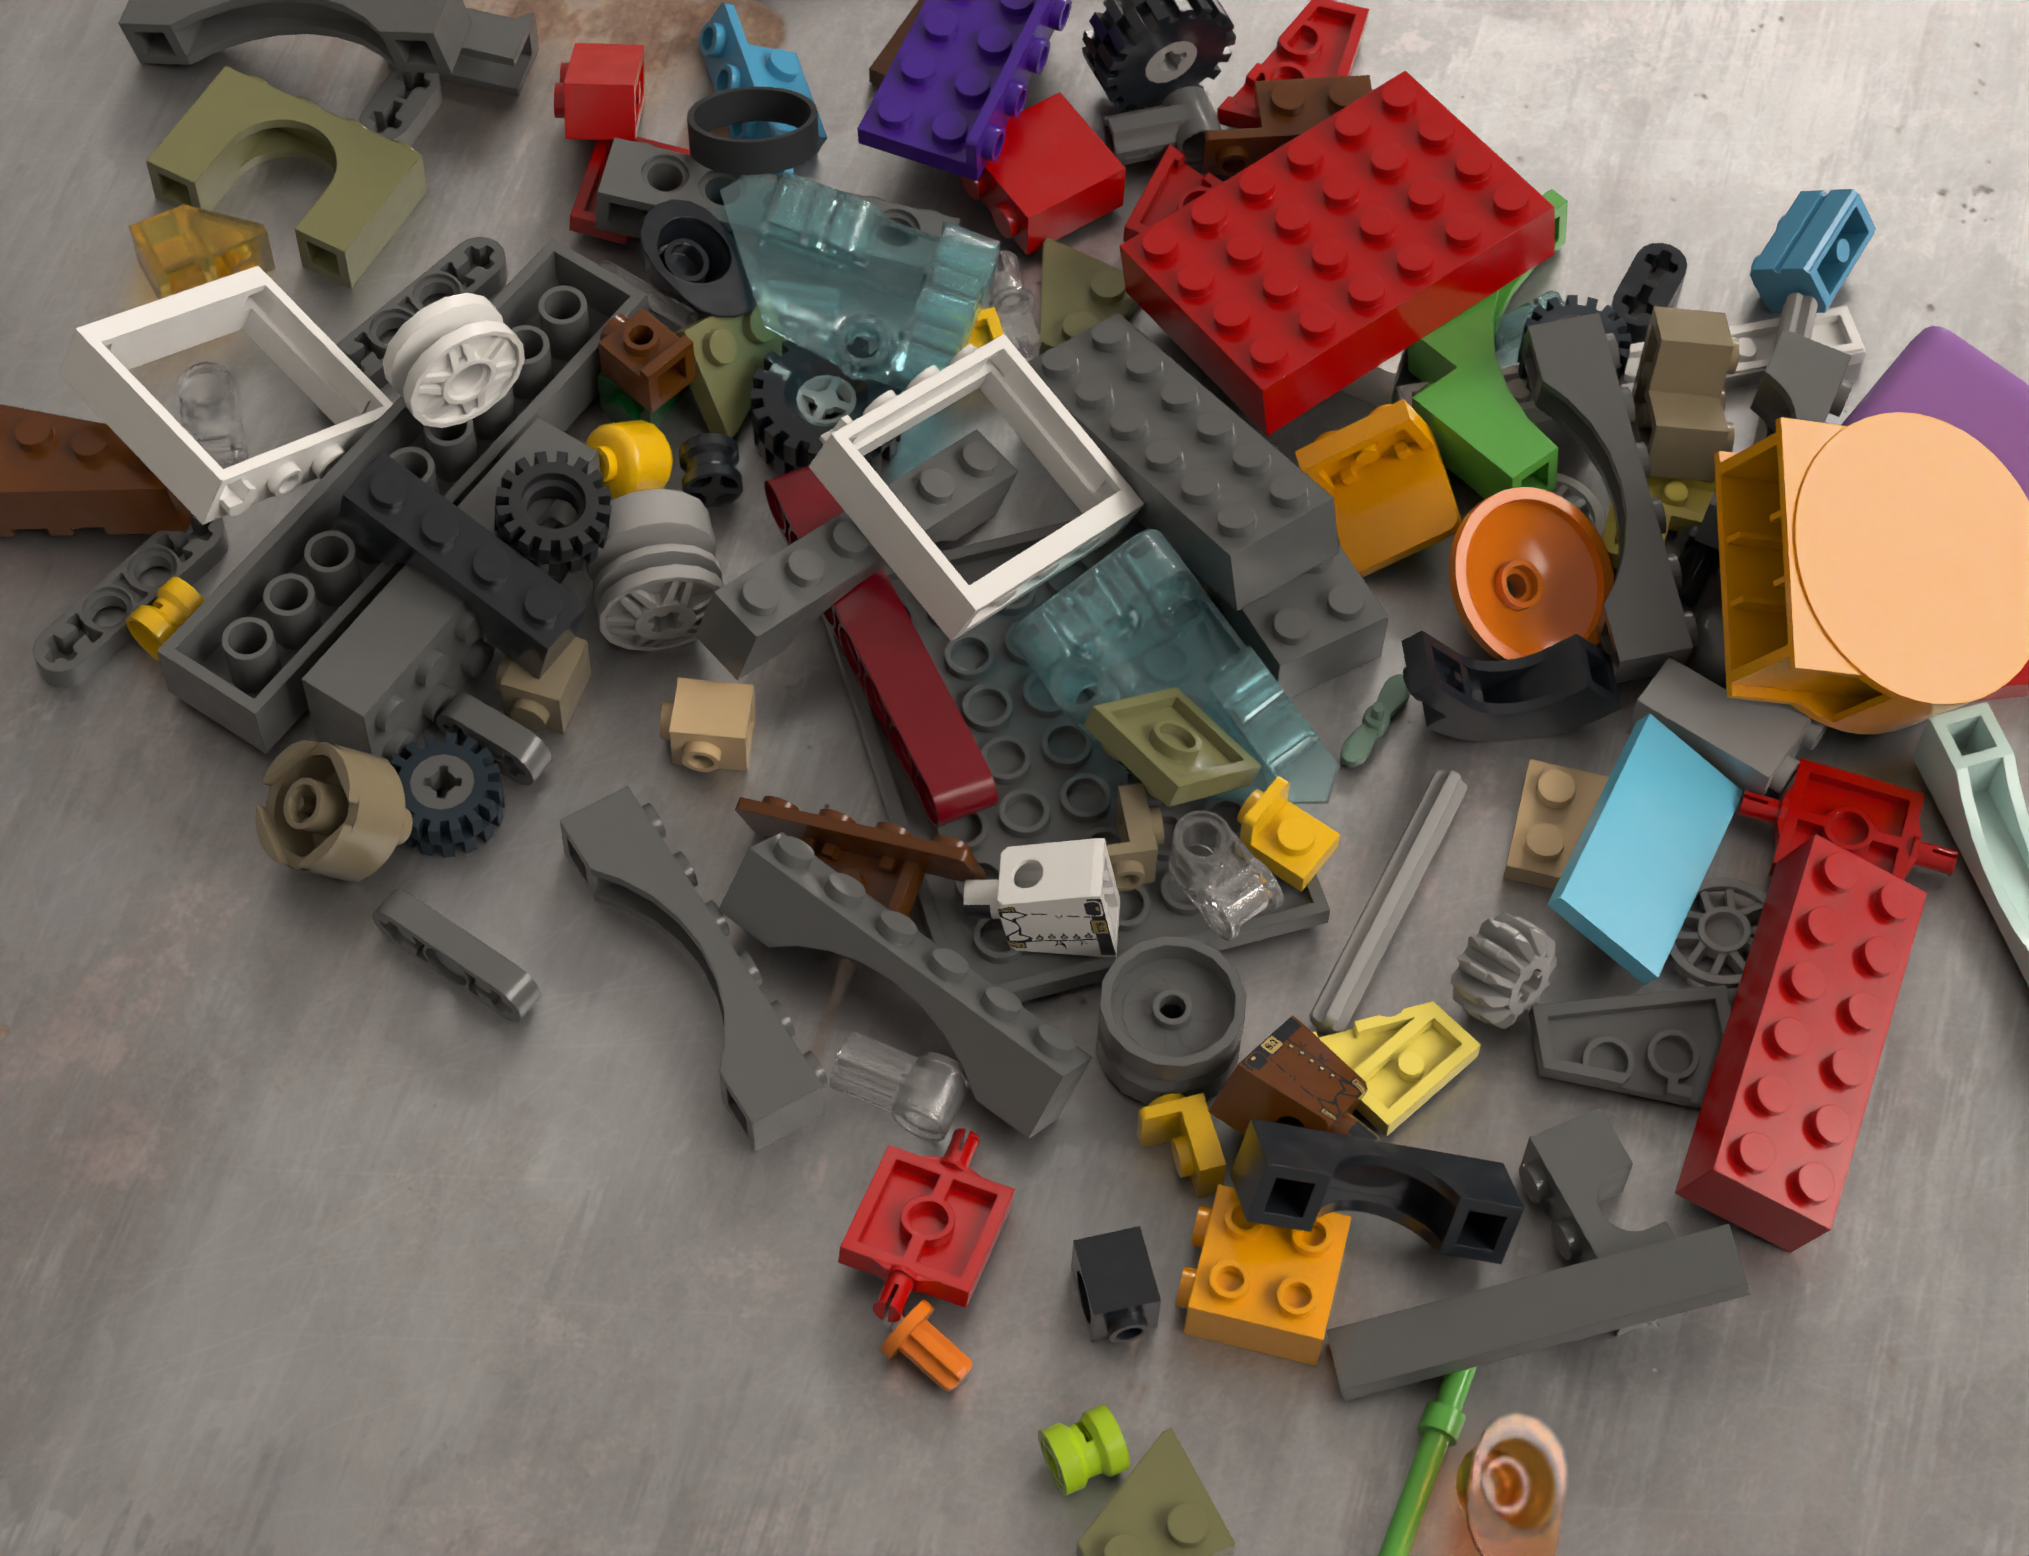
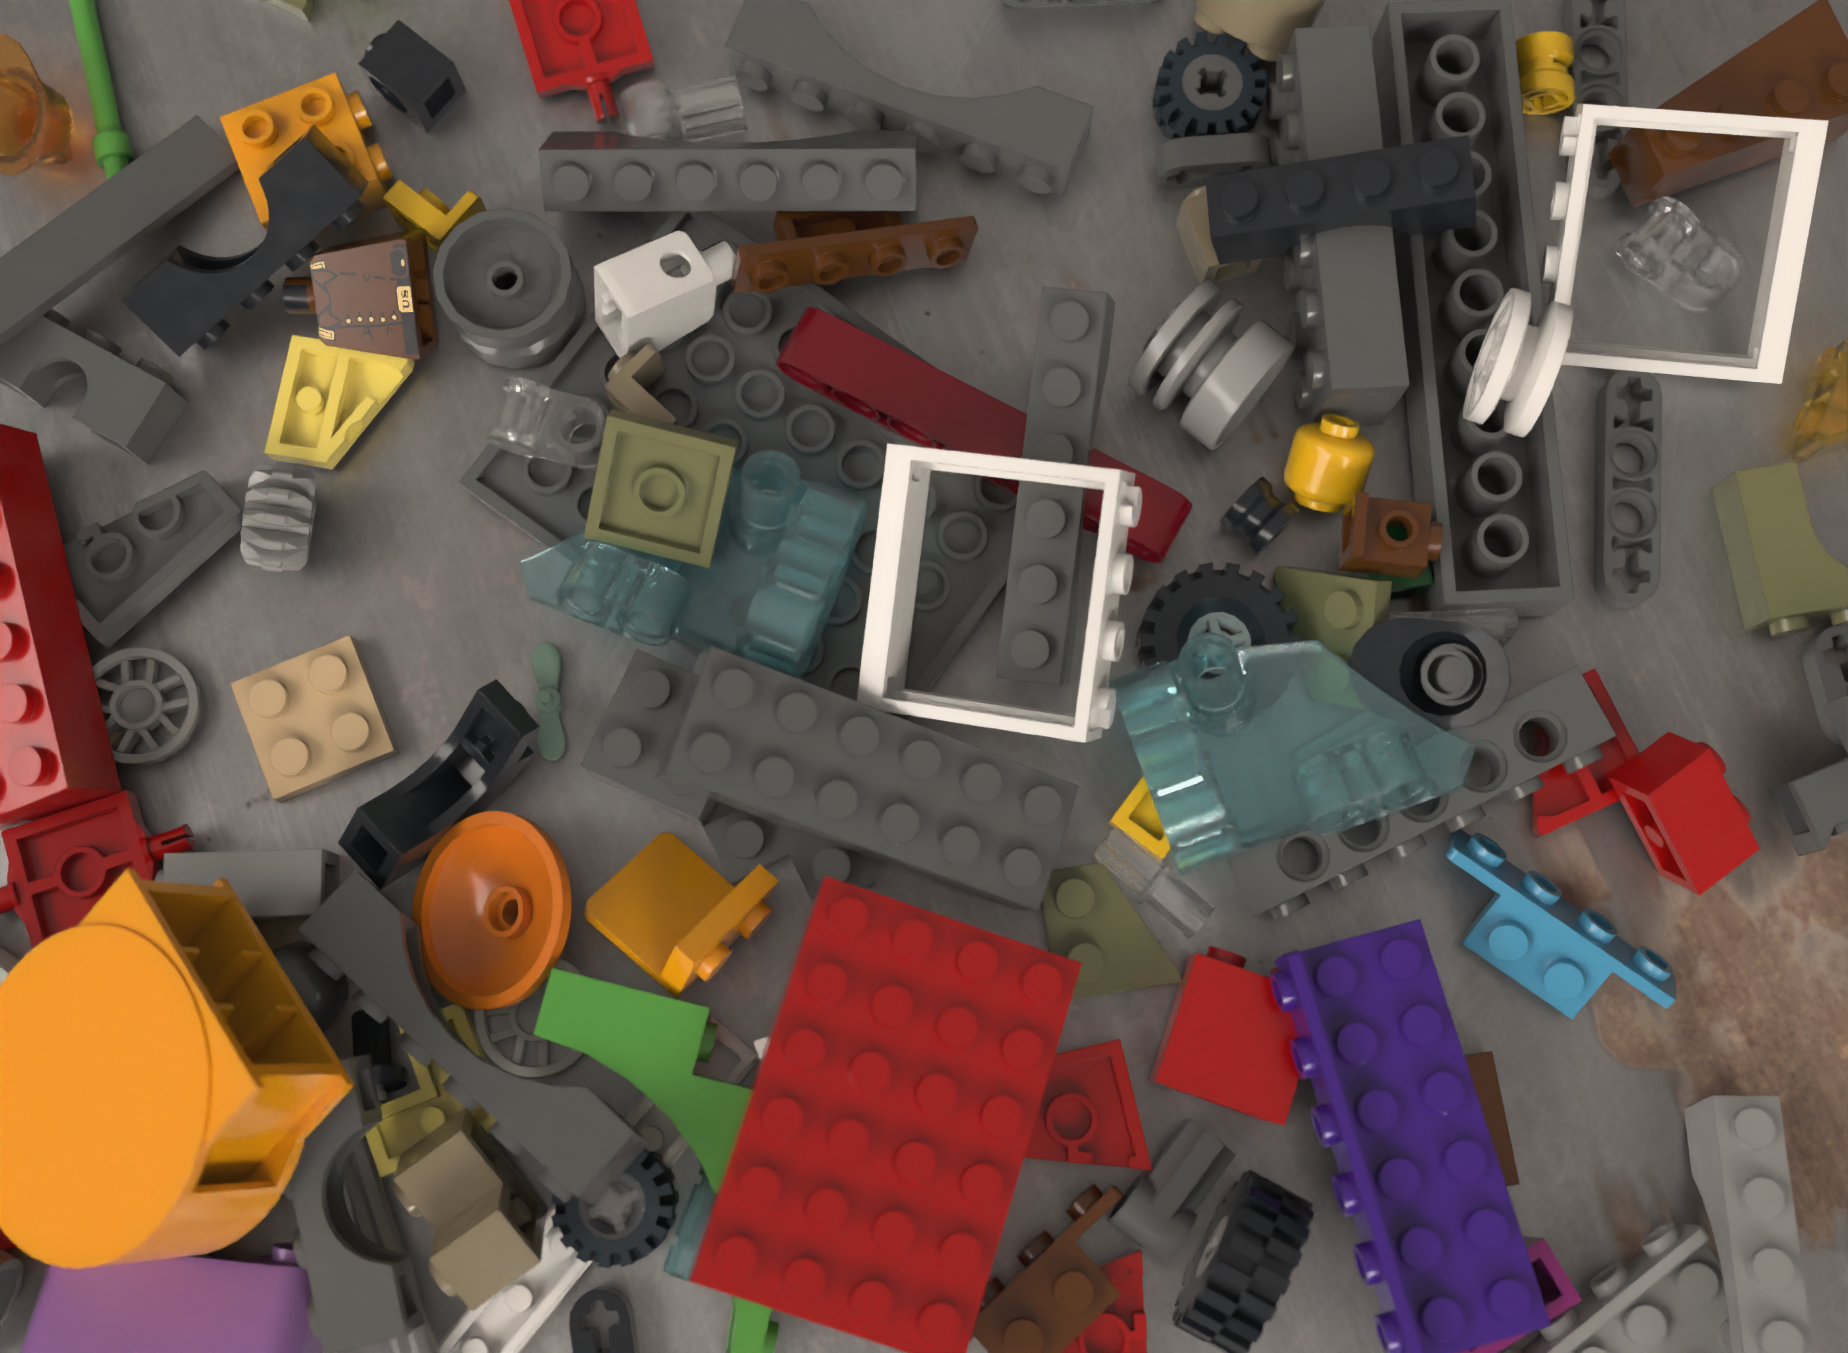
camera: 145 degrees right, 20 degrees up
black tyre [494,451,612,576] -> none
tan brick [660,678,756,772] -> none
black tyre [687,86,819,175] -> none
yellow bracket [1237,776,1340,892] -> none
light grey axle [1310,770,1468,1035] -> none
medium azure tile [1547,713,1743,985] -> none

